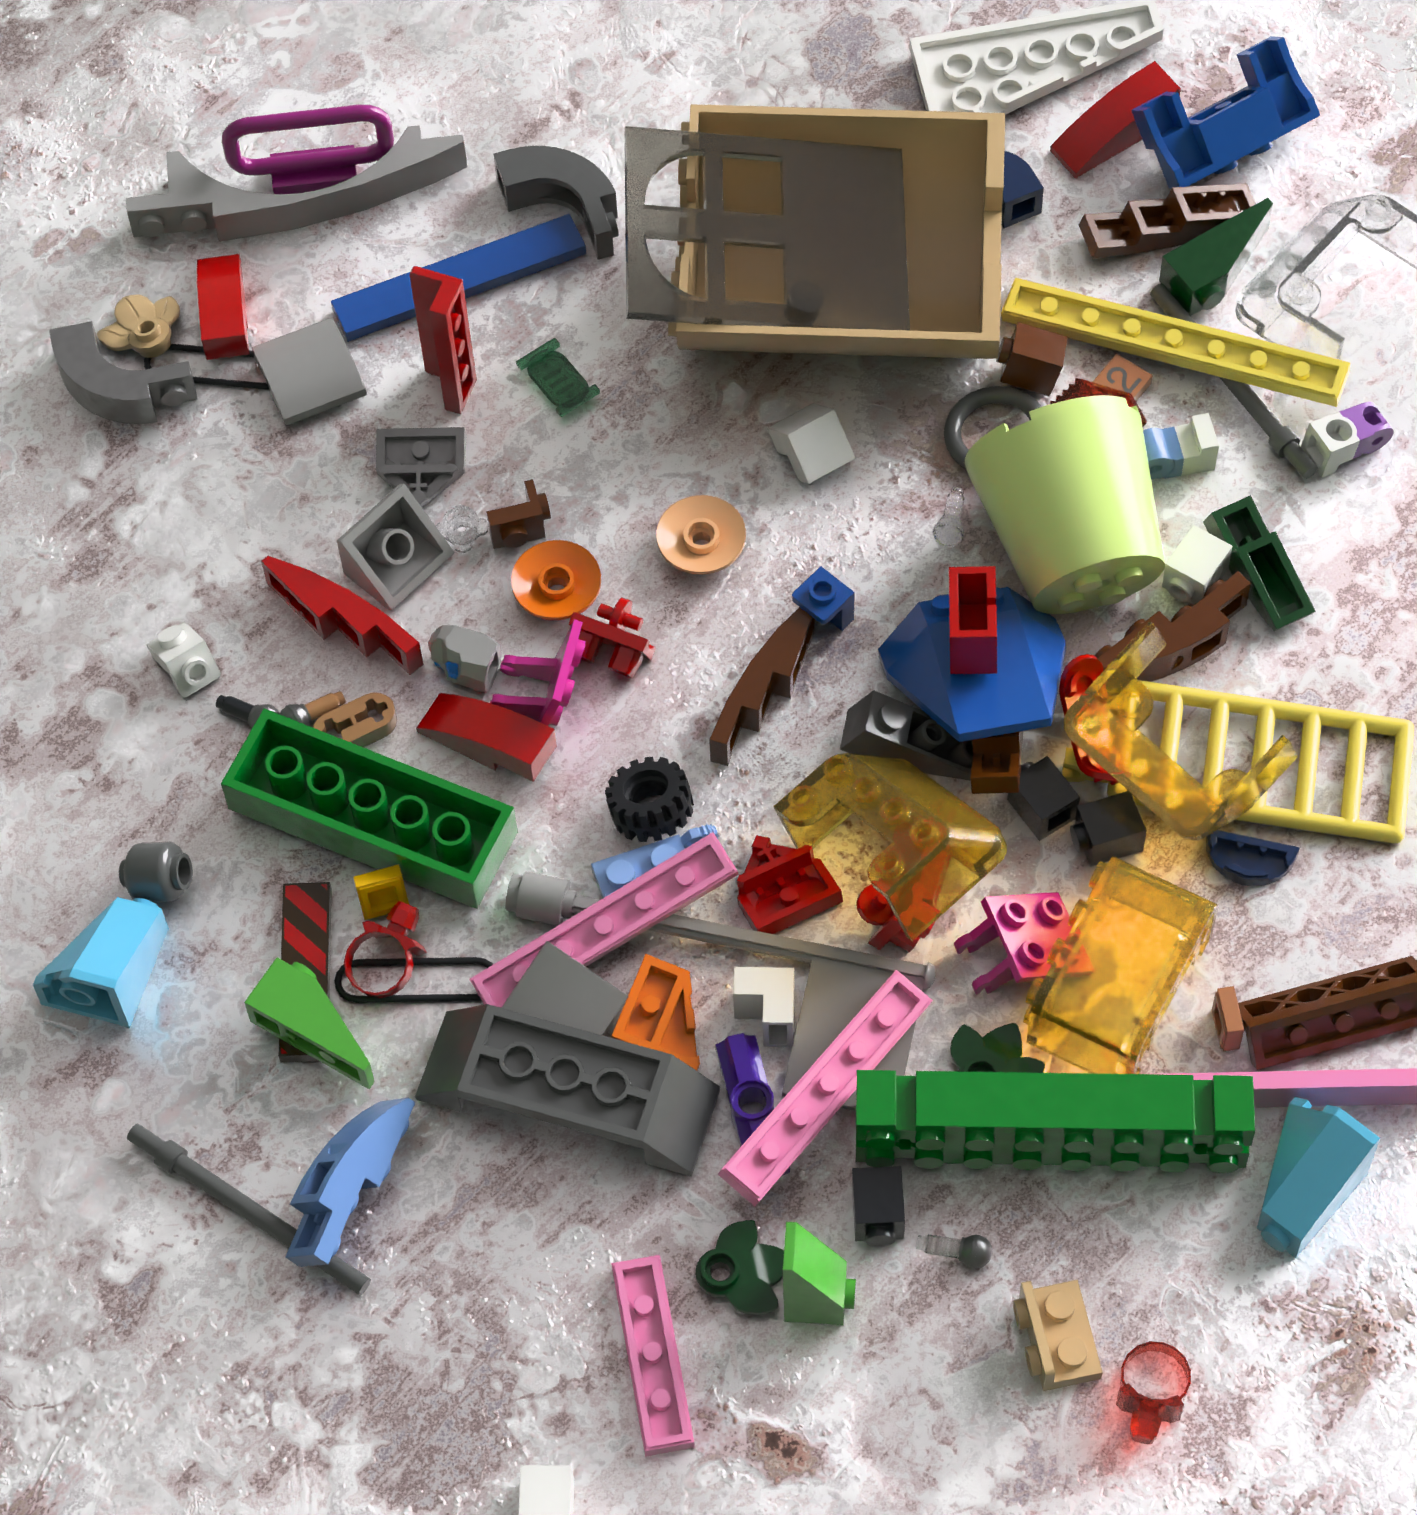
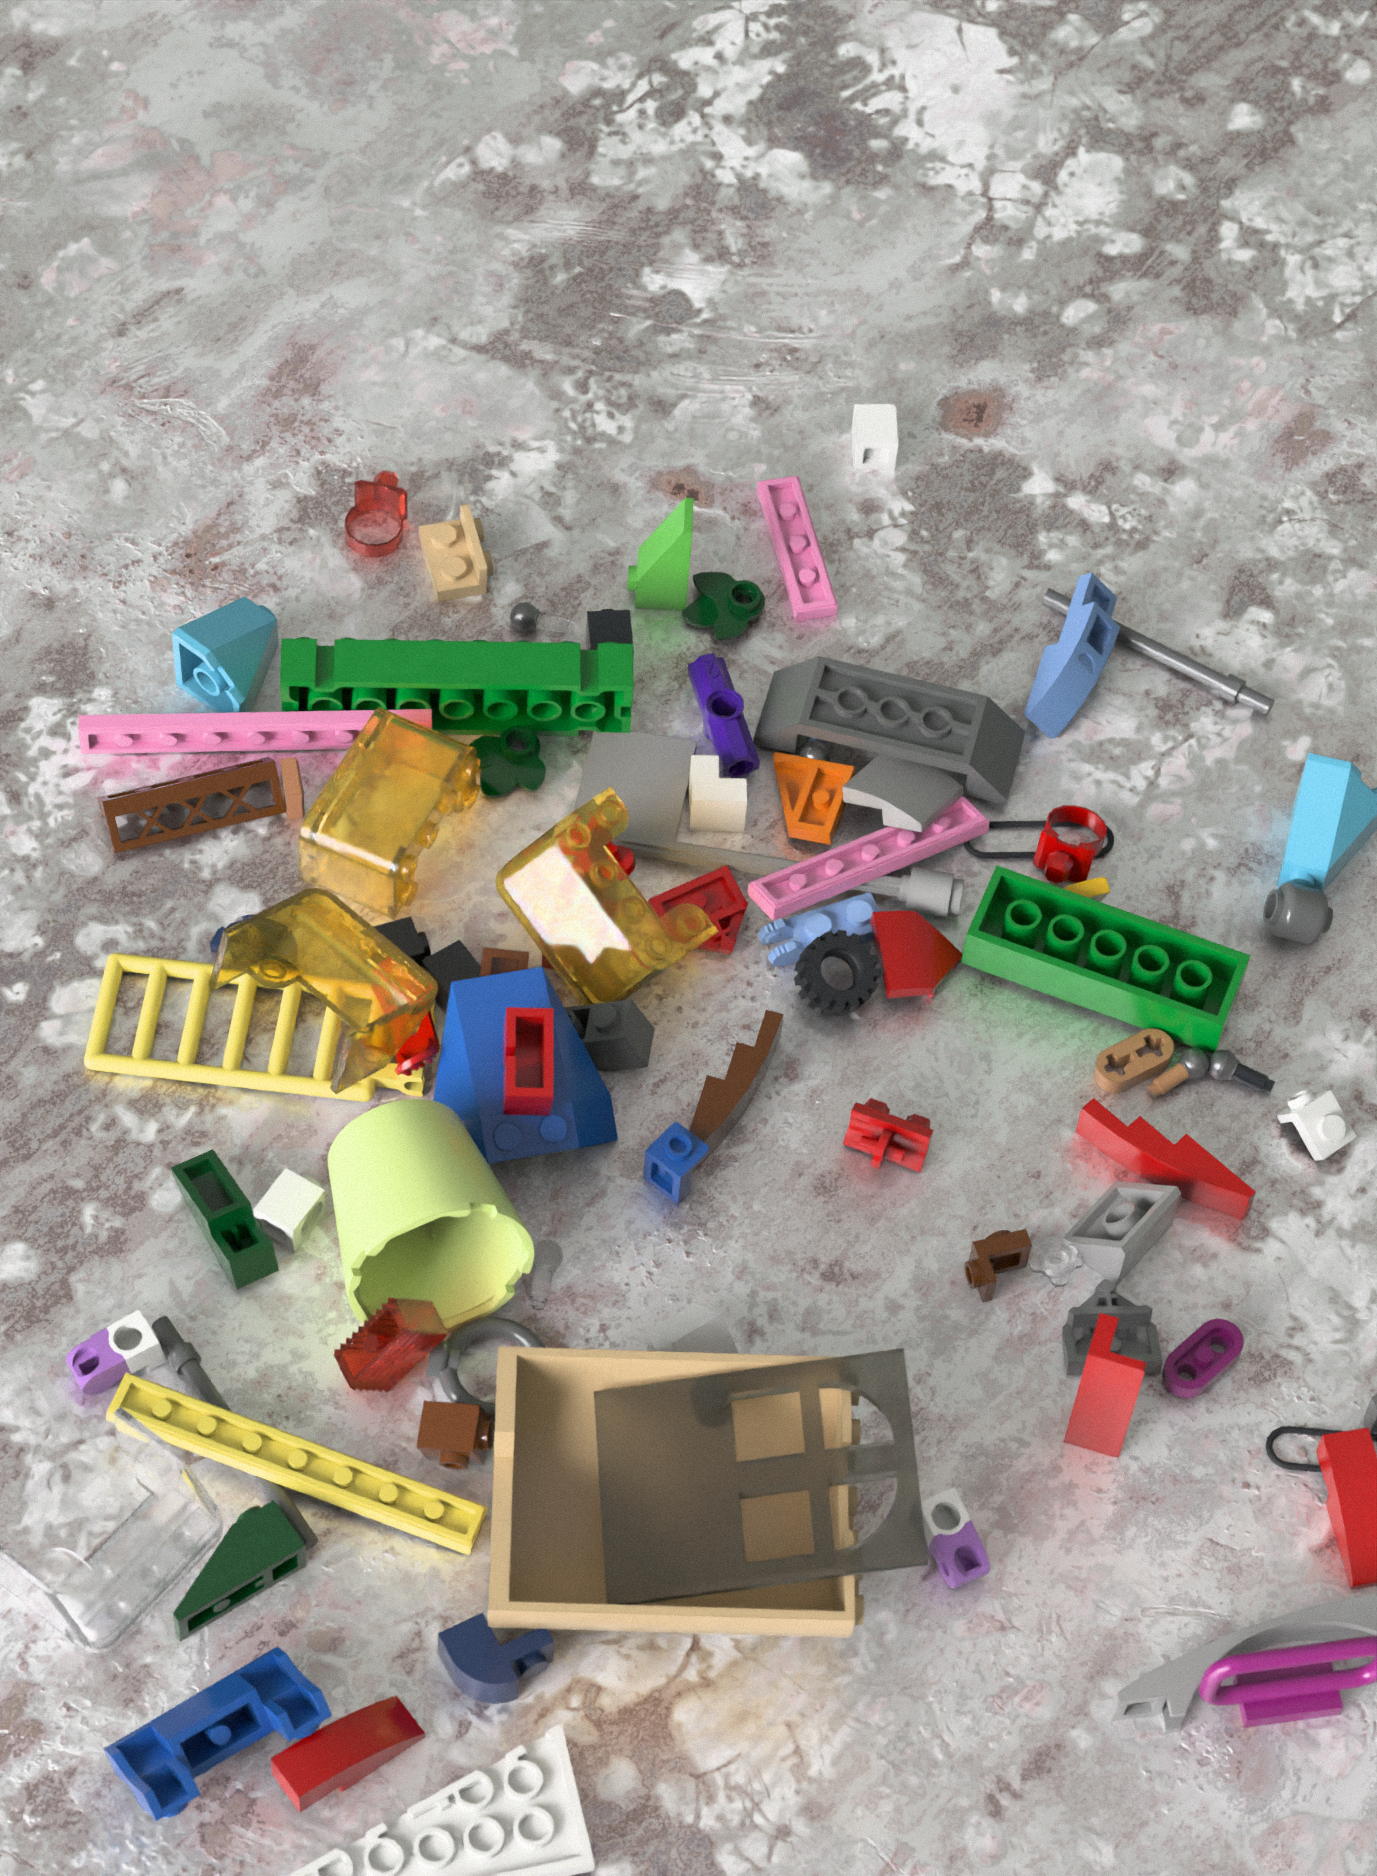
camera: 170 degrees right, 5 degrees down
bright green slope [244,957,375,1089] -> none
light grey slope [252,317,367,425] -> none
dark brown tile [278,882,332,1063] -> none
blue tile [331,213,587,342] -> none
red slope [416,693,557,782] -> none
light grey rock [428,625,502,693] -> none
dark pink plate [490,620,586,726] -> none
dark grey arch [493,146,619,260] -> none
orange dish [511,540,601,620] -> none
clear green piece [516,338,600,417] -> none
light nougat dish [656,495,746,575] -> none
bright pink tile [718,970,933,1206] -> none
dark pink plate [954,892,1095,995] -> none
reddish brown slope [1079,183,1256,259] -> none
nougat tile [1091,354,1153,407] -> none
reddish brown slope [1094,571,1251,690] -> none
leg [1143,413,1219,479] -> none
none -> red slope [870,911,963,999]
none -> leg [909,1486,990,1589]
none -> magenta plate [1162,1319,1244,1398]

